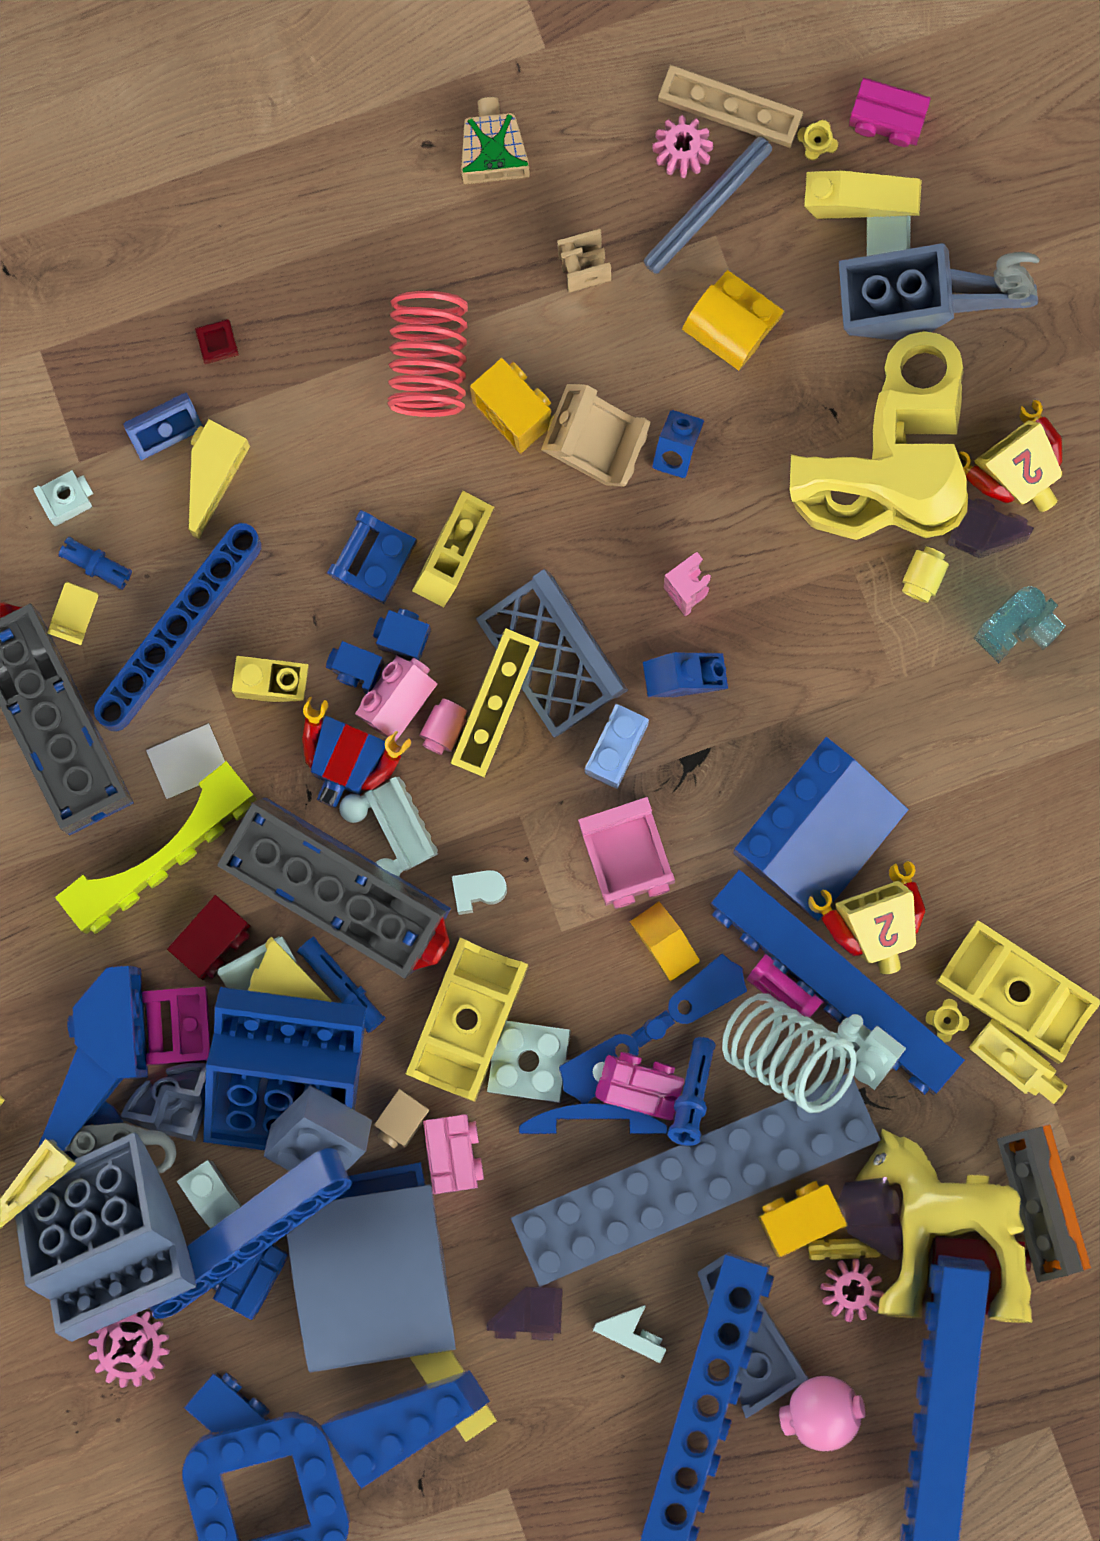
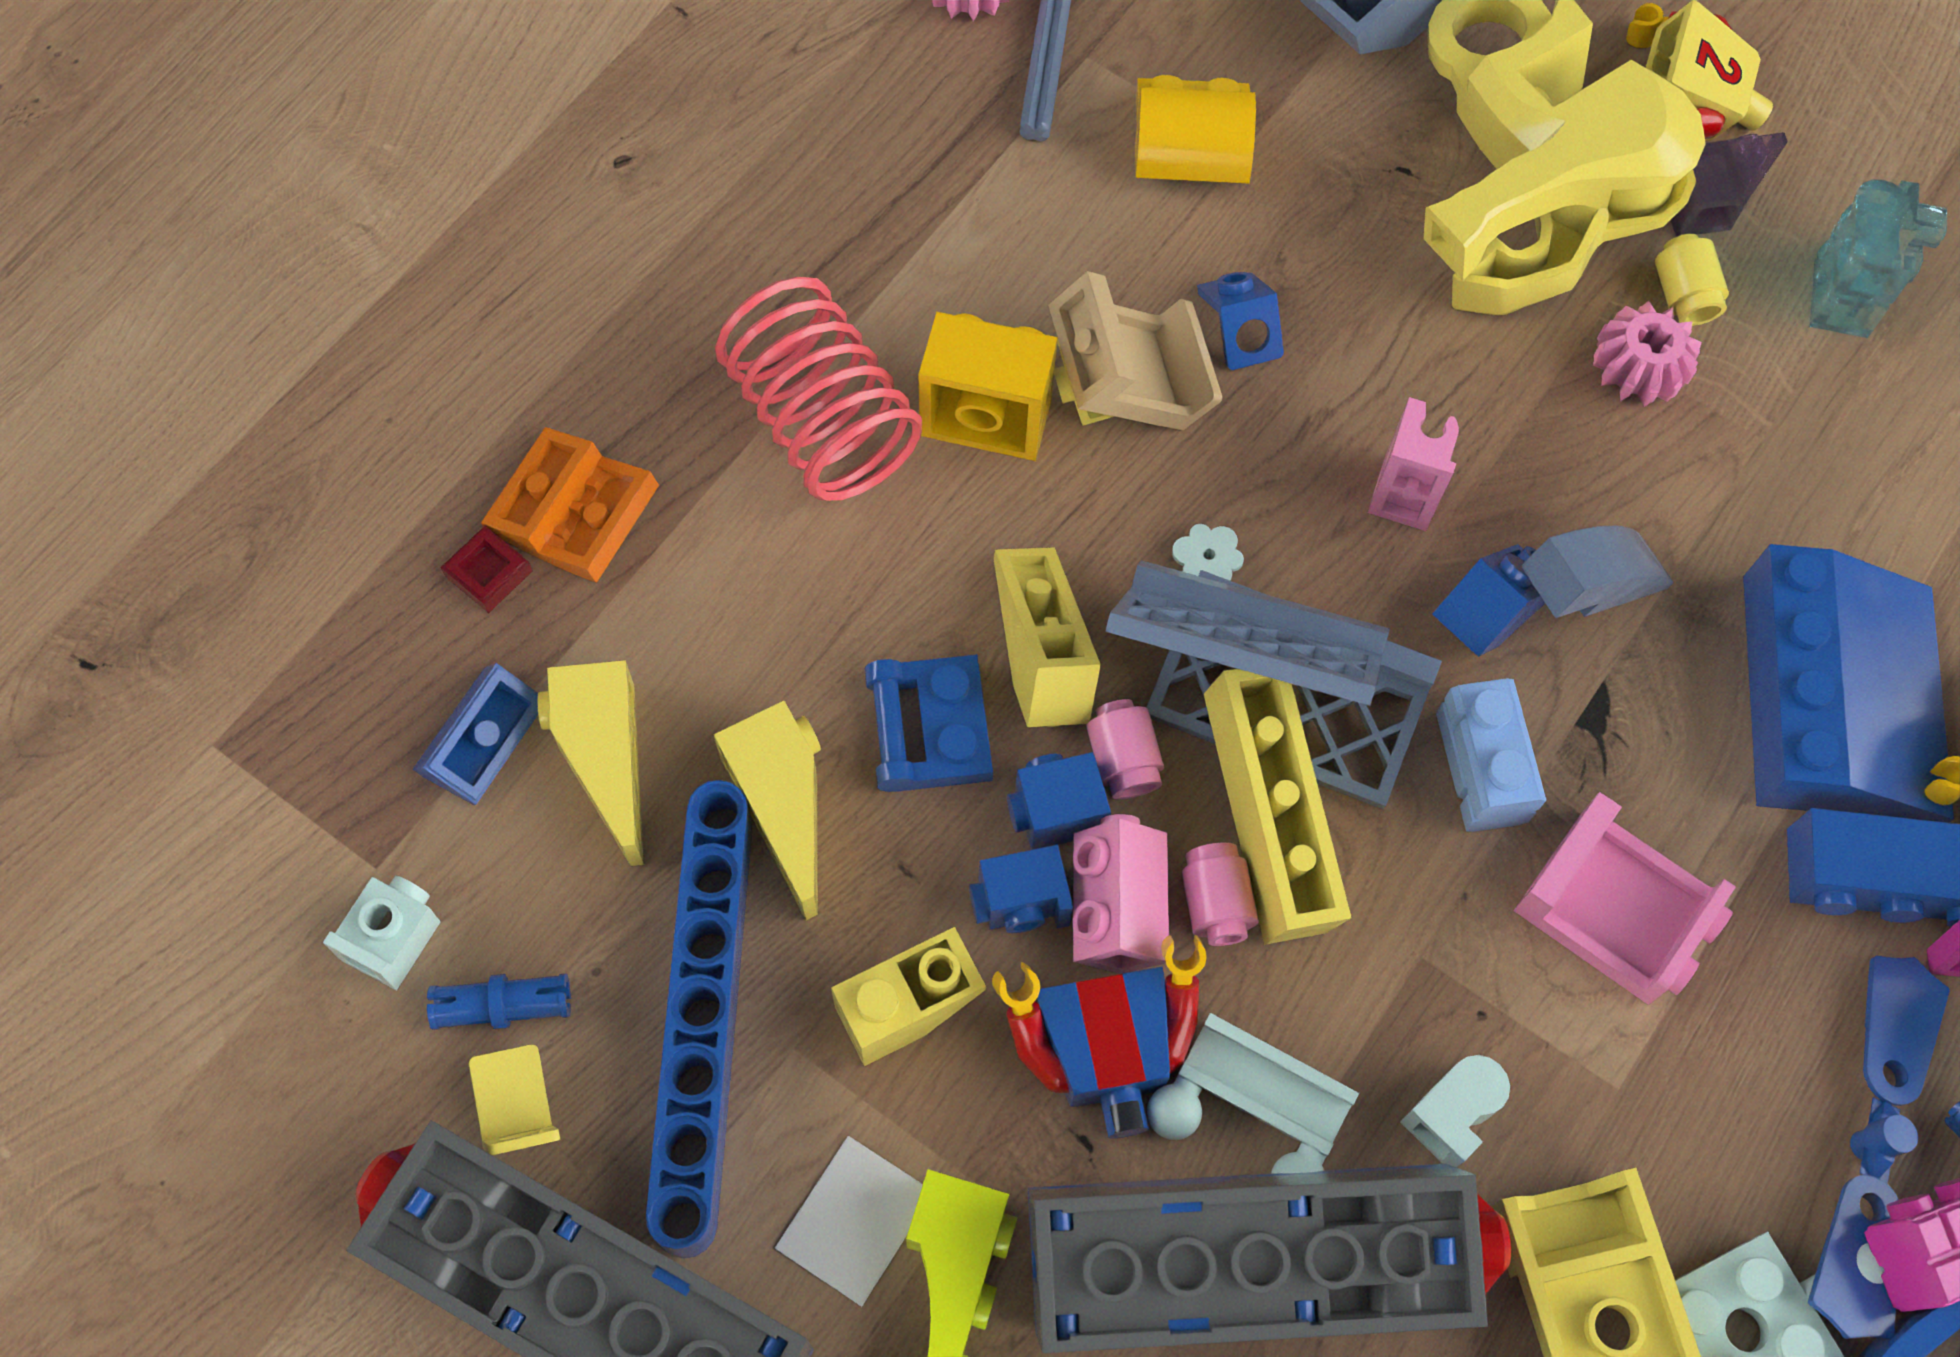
camera: 45 degrees left, 15 degrees down
torso [461,97,530,184] -> none
tan piece [557,229,611,292] -> none
yellow slope [629,901,700,982] -> none
none -> orange slope [481,427,659,583]
none -> light yellow slope [714,701,821,921]
none -> bright pink brick [1086,699,1164,799]
none -> sand blue fence [1105,560,1390,706]
none -> light aqua plant [1172,524,1244,581]
none -> sand blue slope [1521,525,1674,618]
none -> bright pink gear [1593,301,1702,407]

